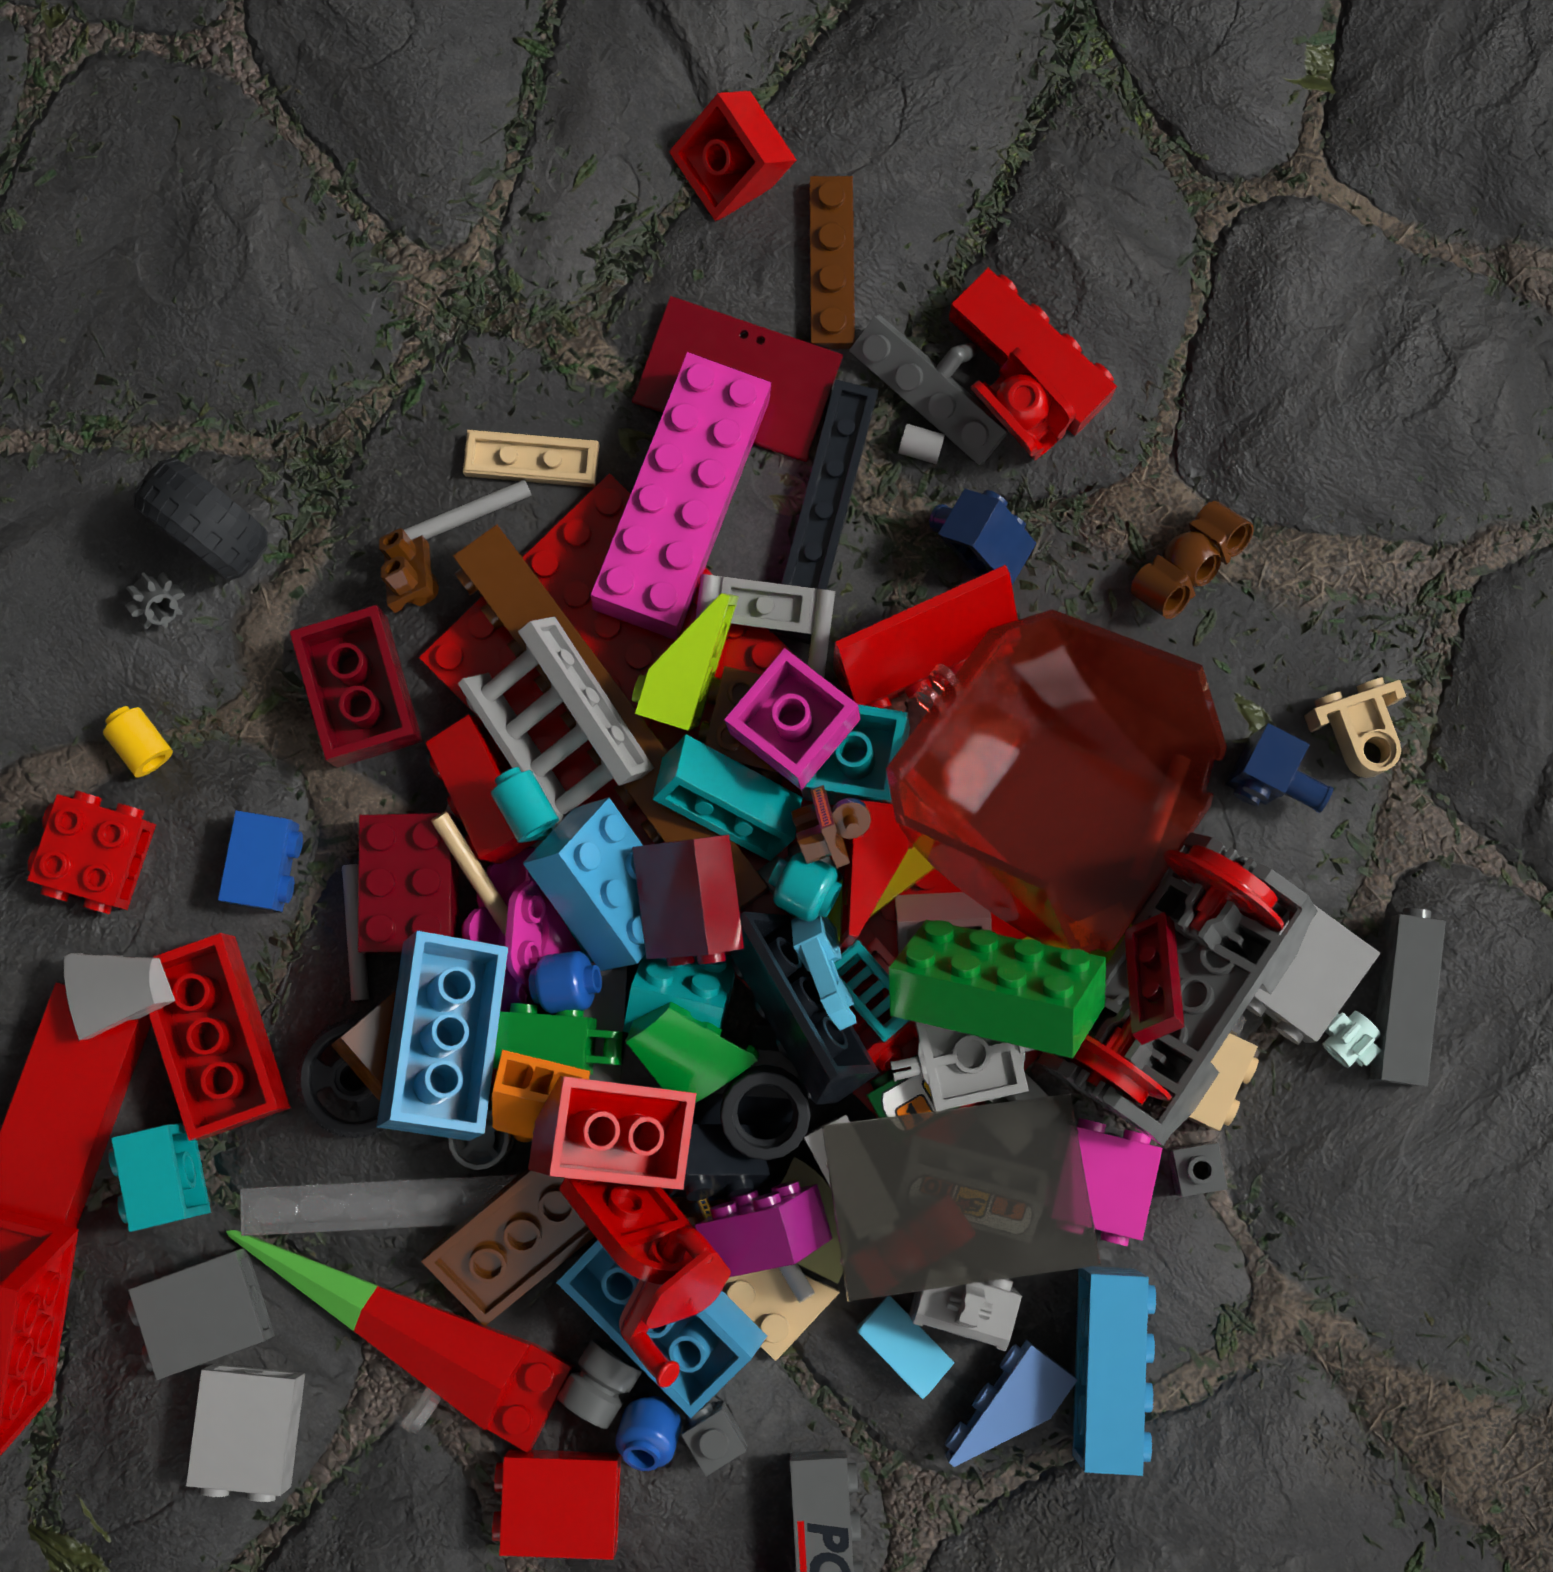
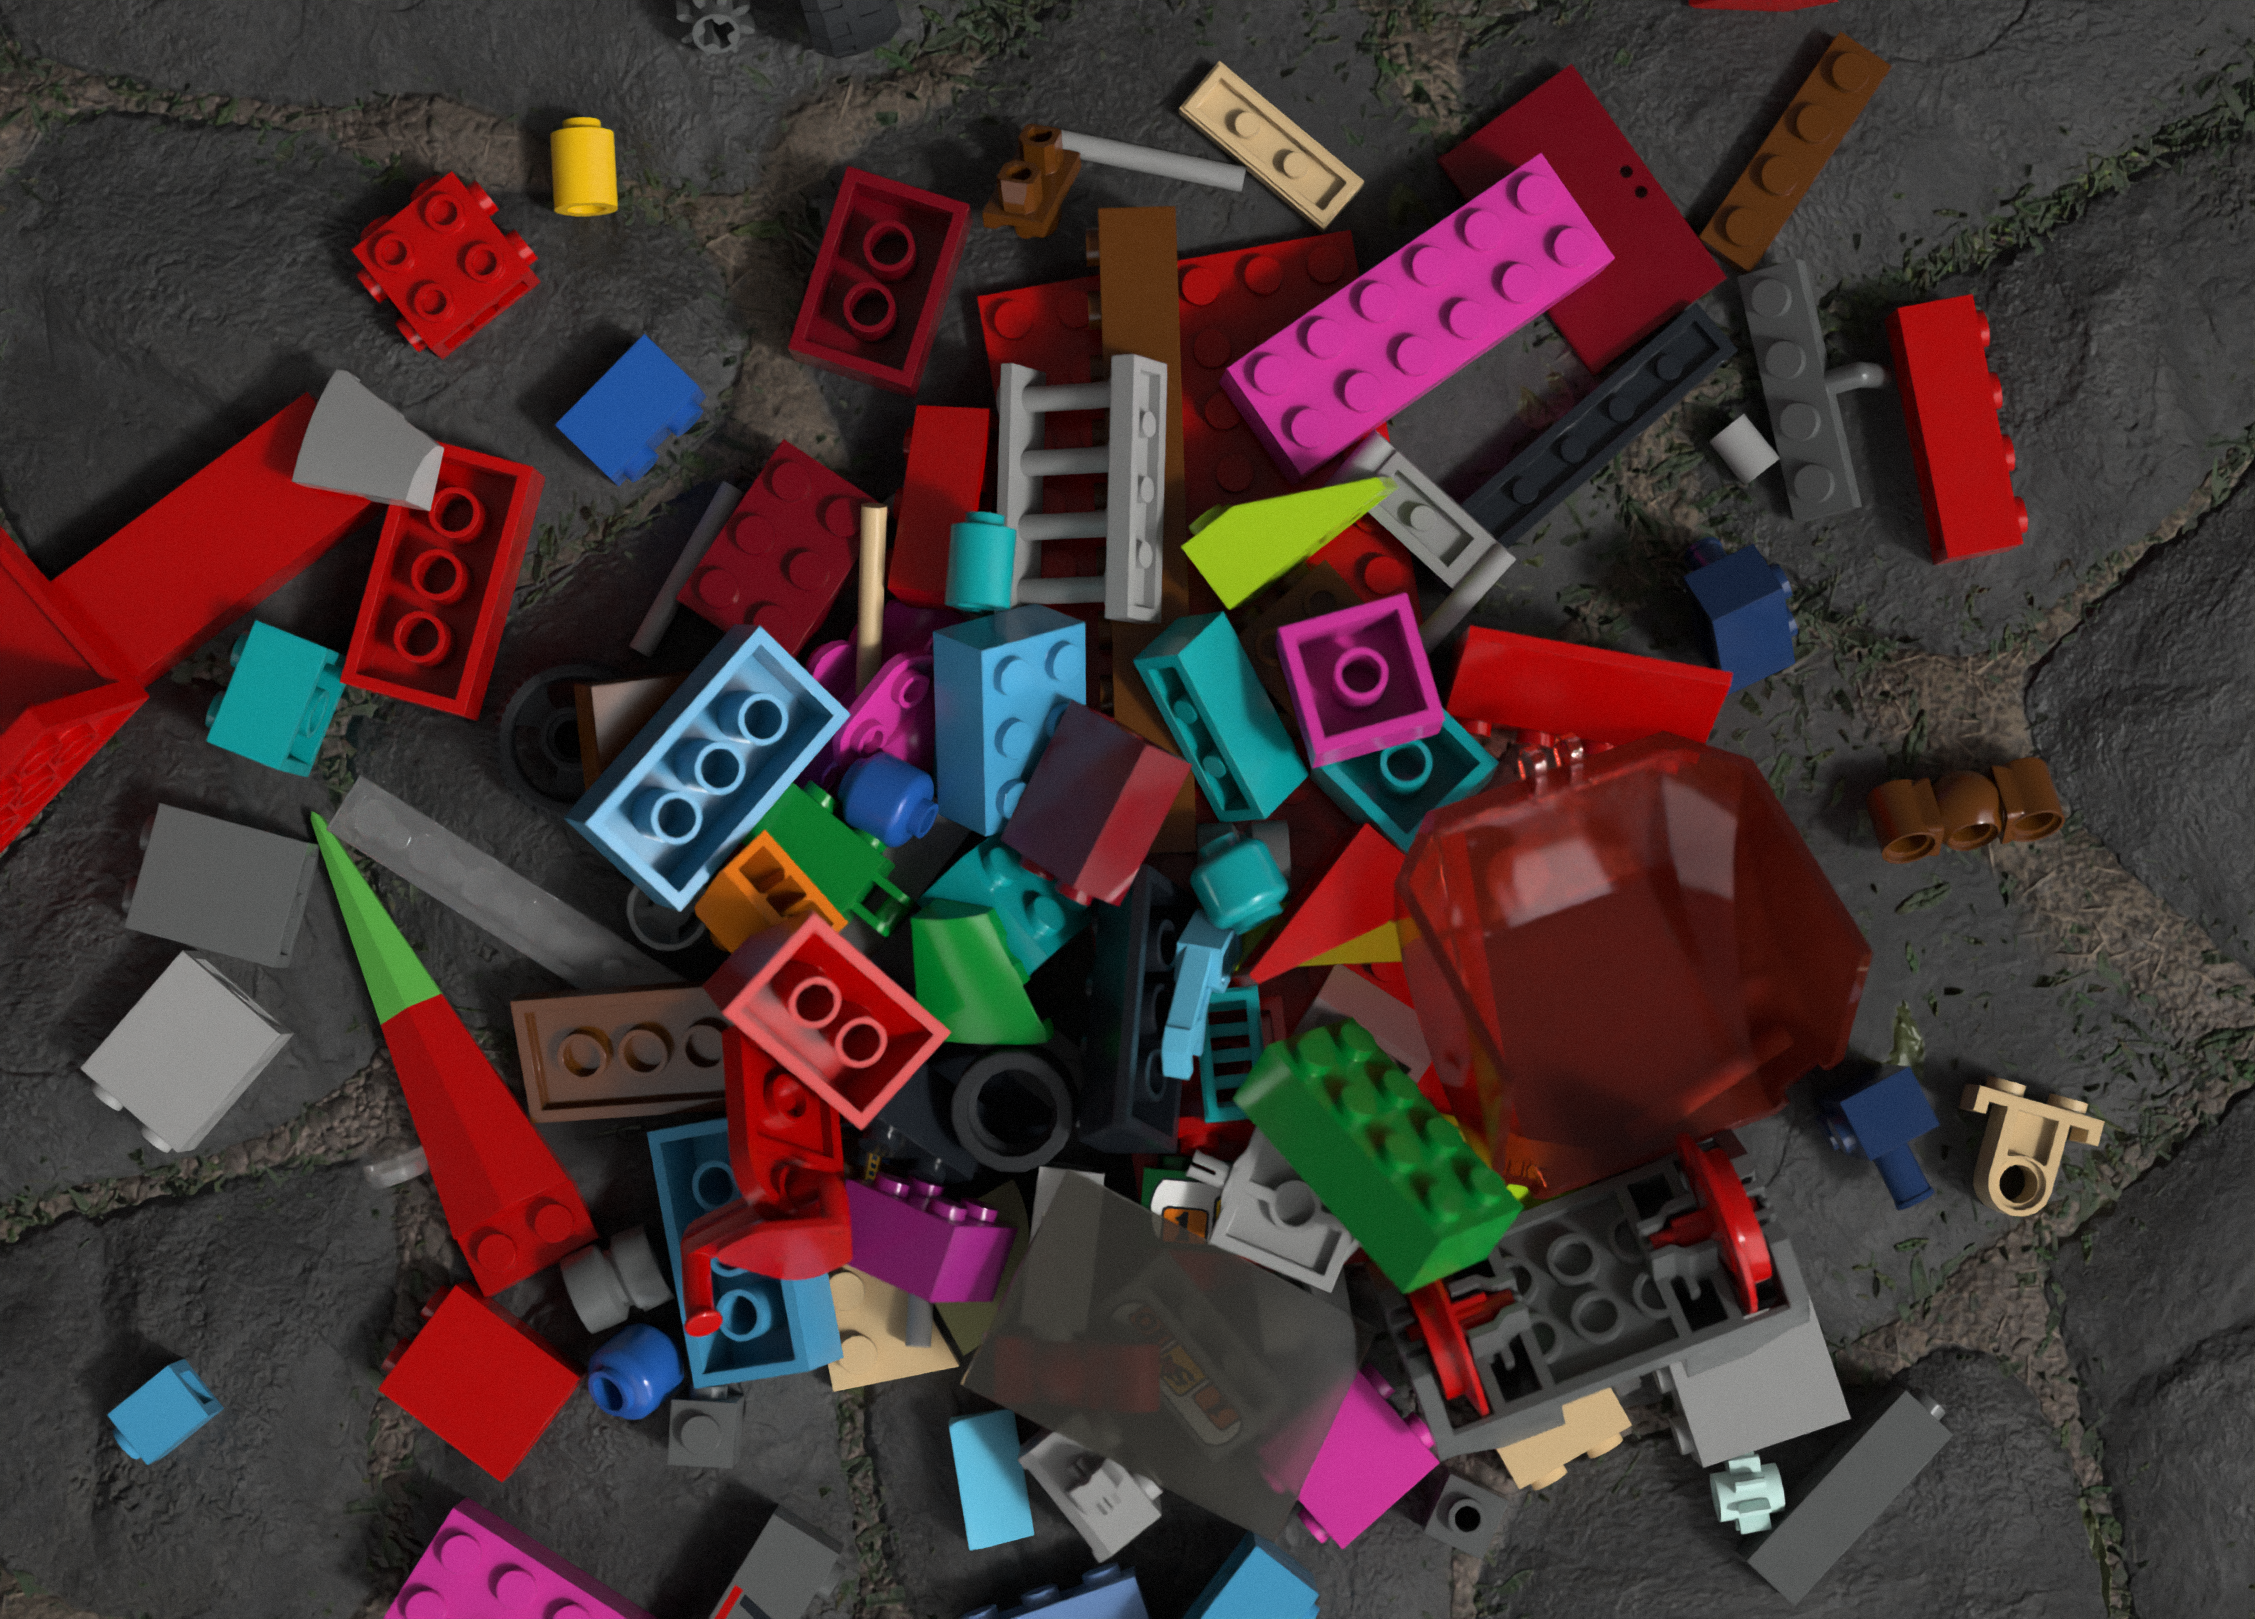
camera: 30 degrees right, 5 degrees up
reddish brown hips [791,785,871,868] -> none
red piece [971,347,1076,461] -> none
dark red plate [1124,911,1185,1045] -> none

